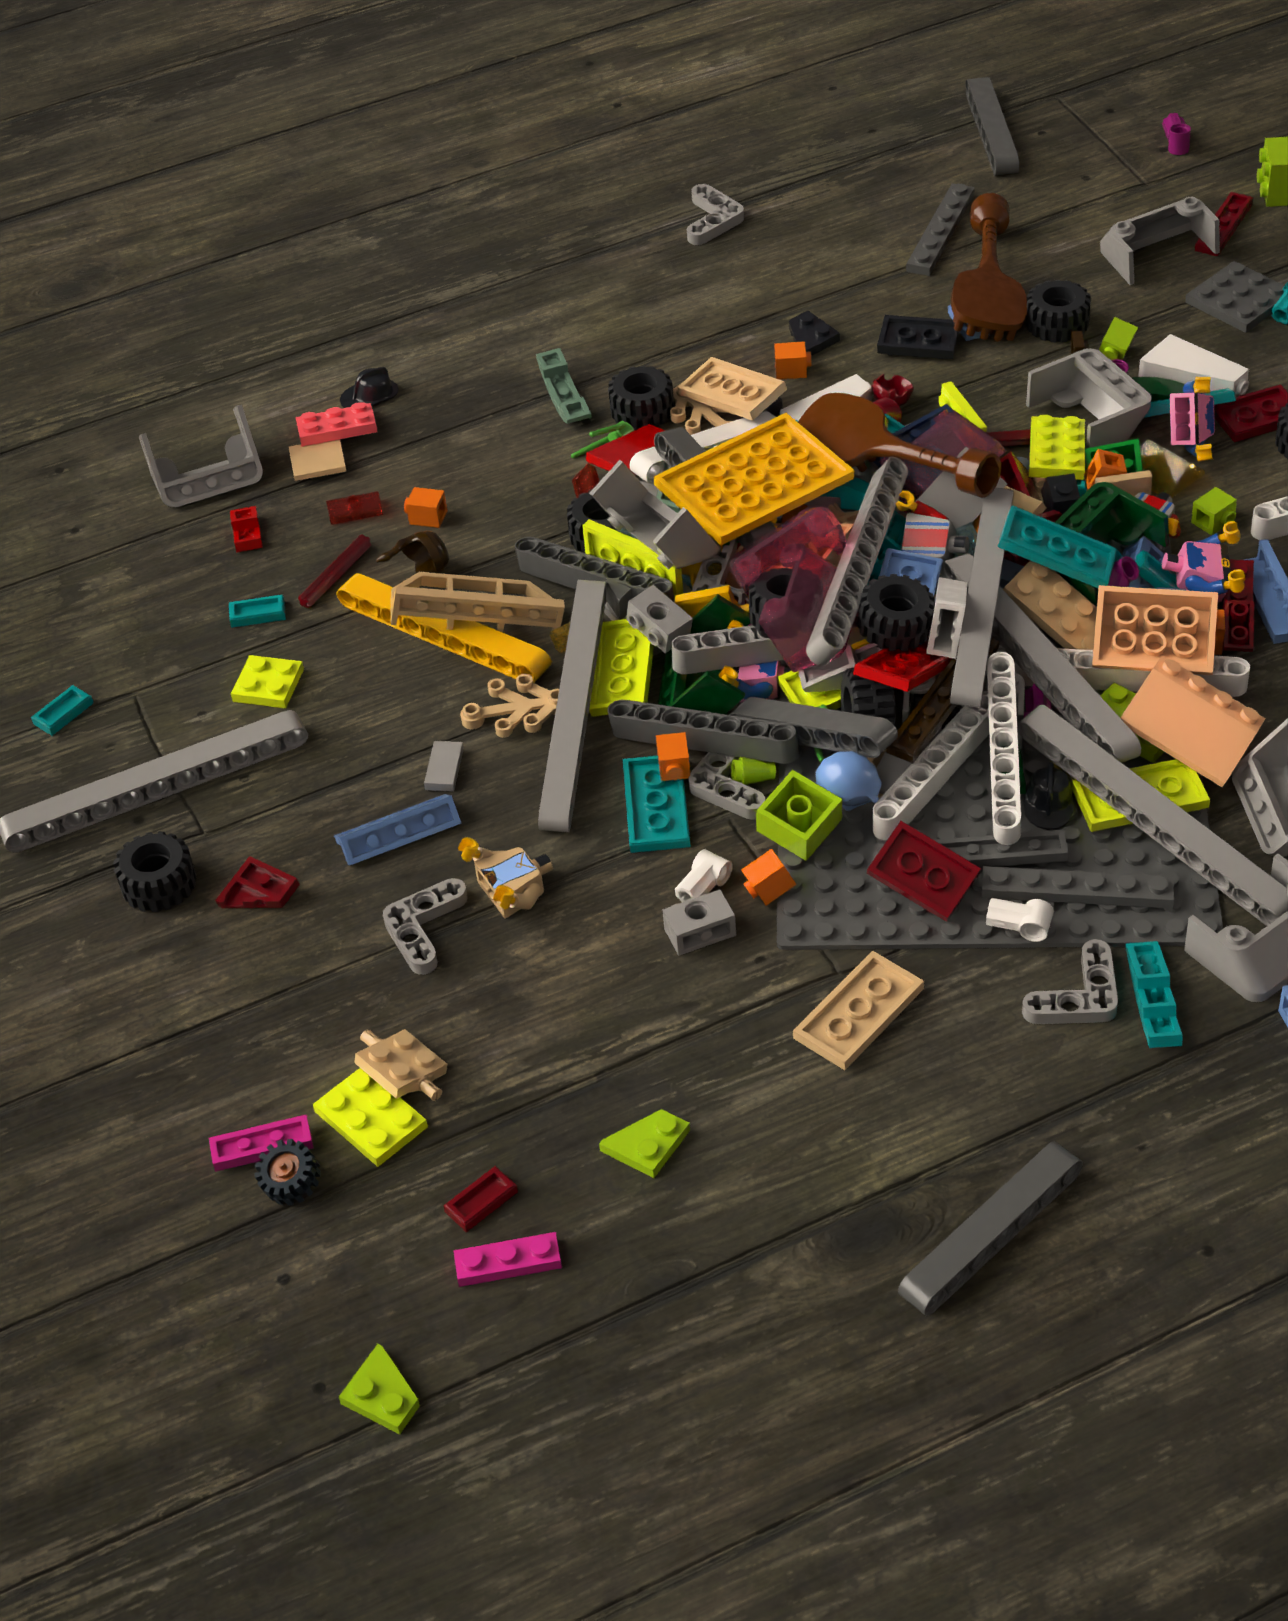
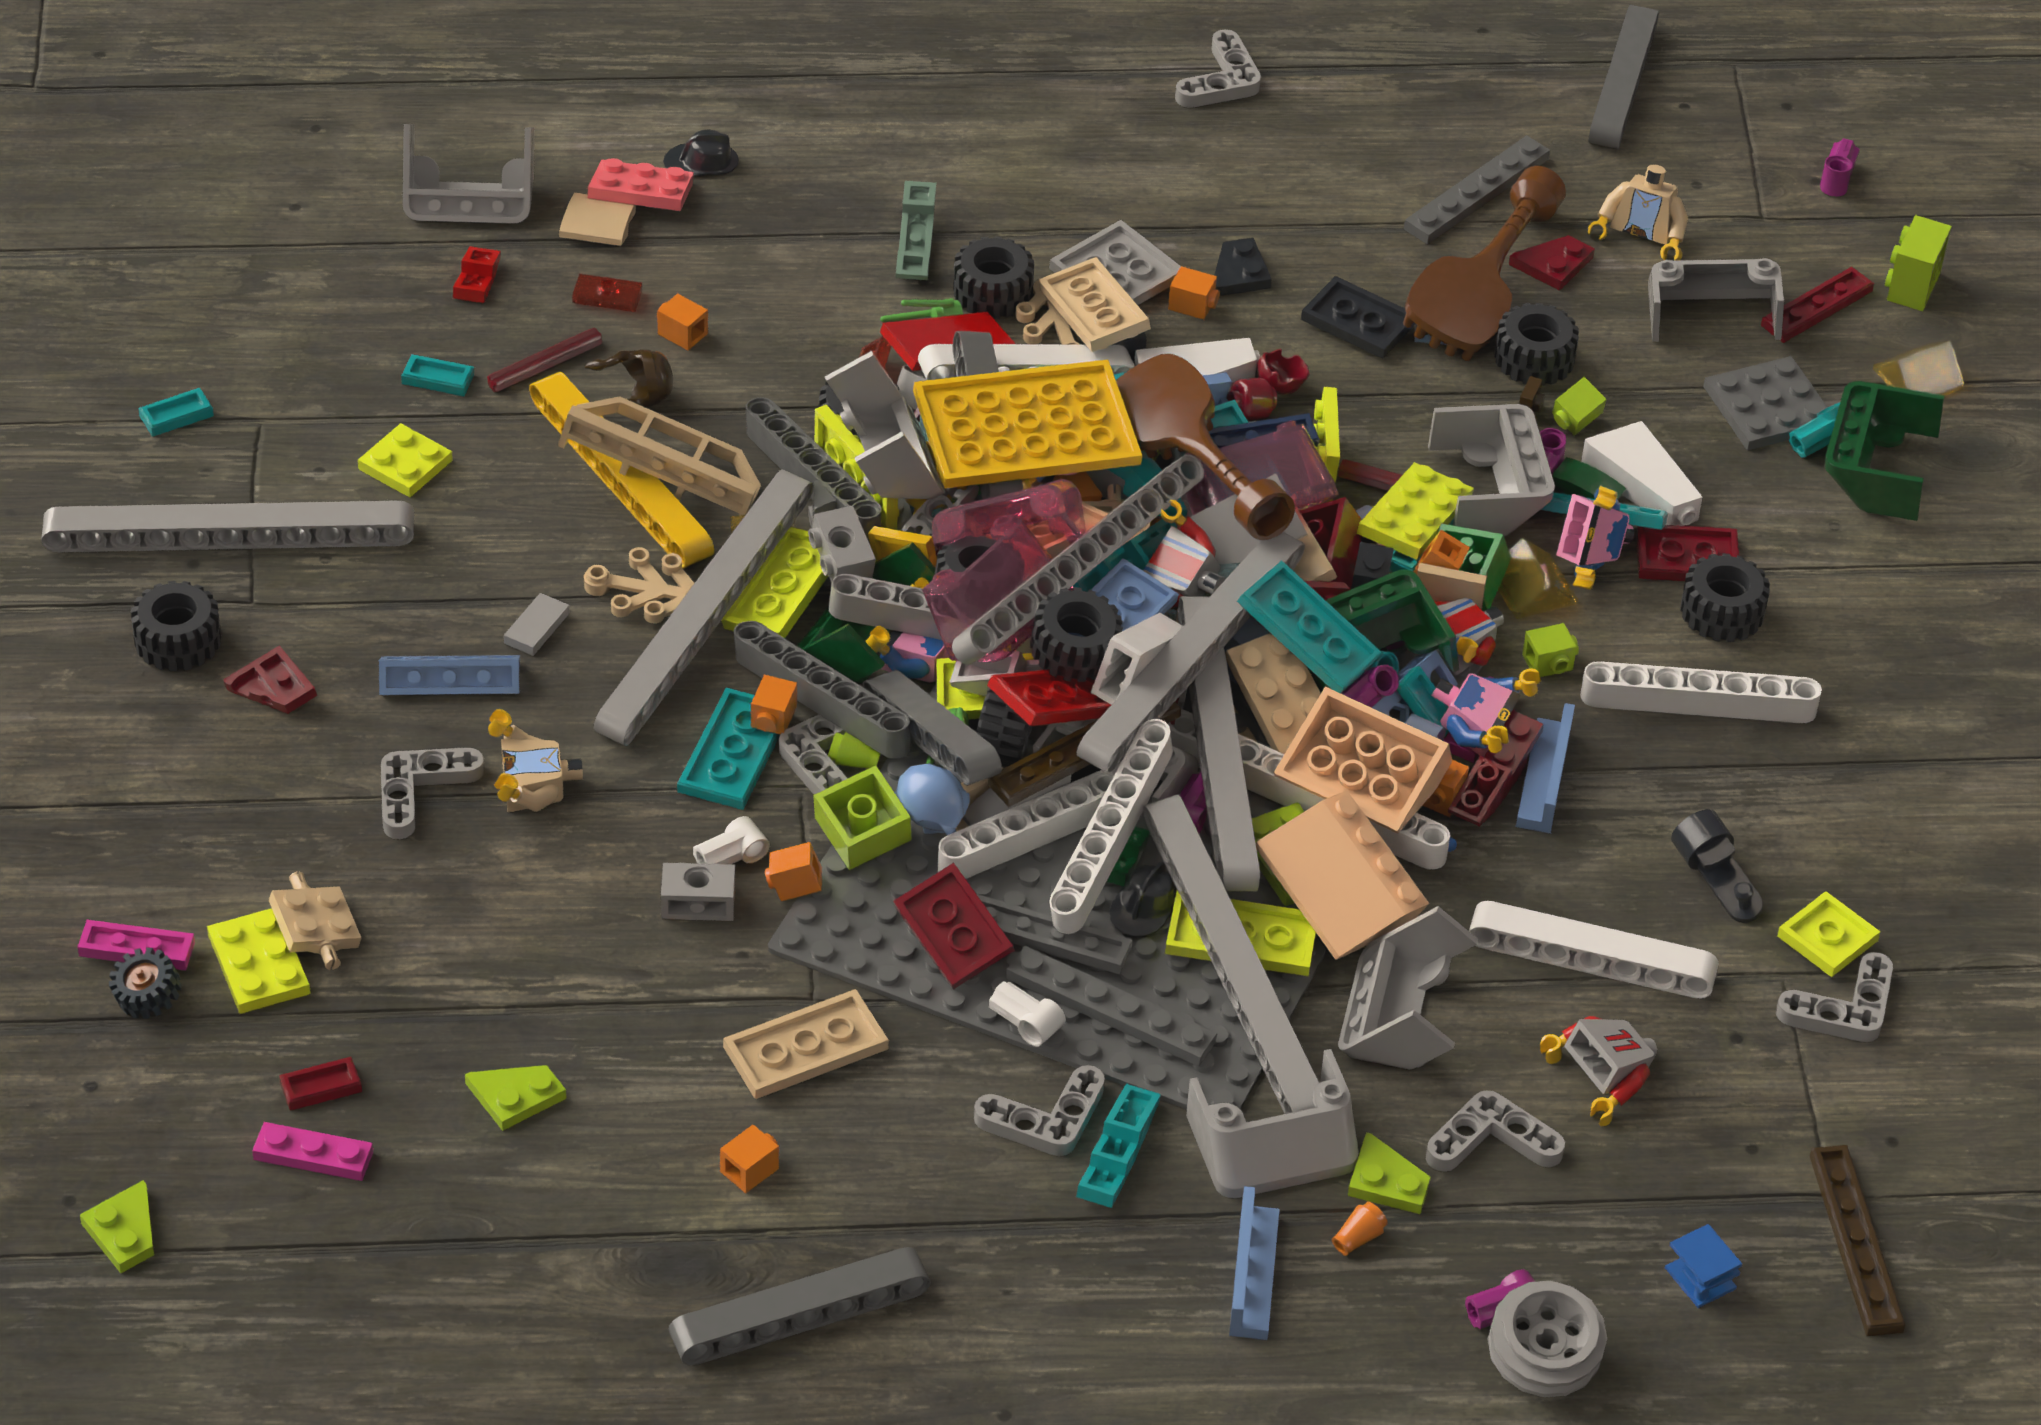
camera: 15 degrees right, 0 degrees up
none -> orange brick [720,1125,779,1193]
none -> light grey plate [1049,220,1181,305]
none -> dark red wing [1509,235,1595,291]
none -> tan torso [1588,165,1688,261]

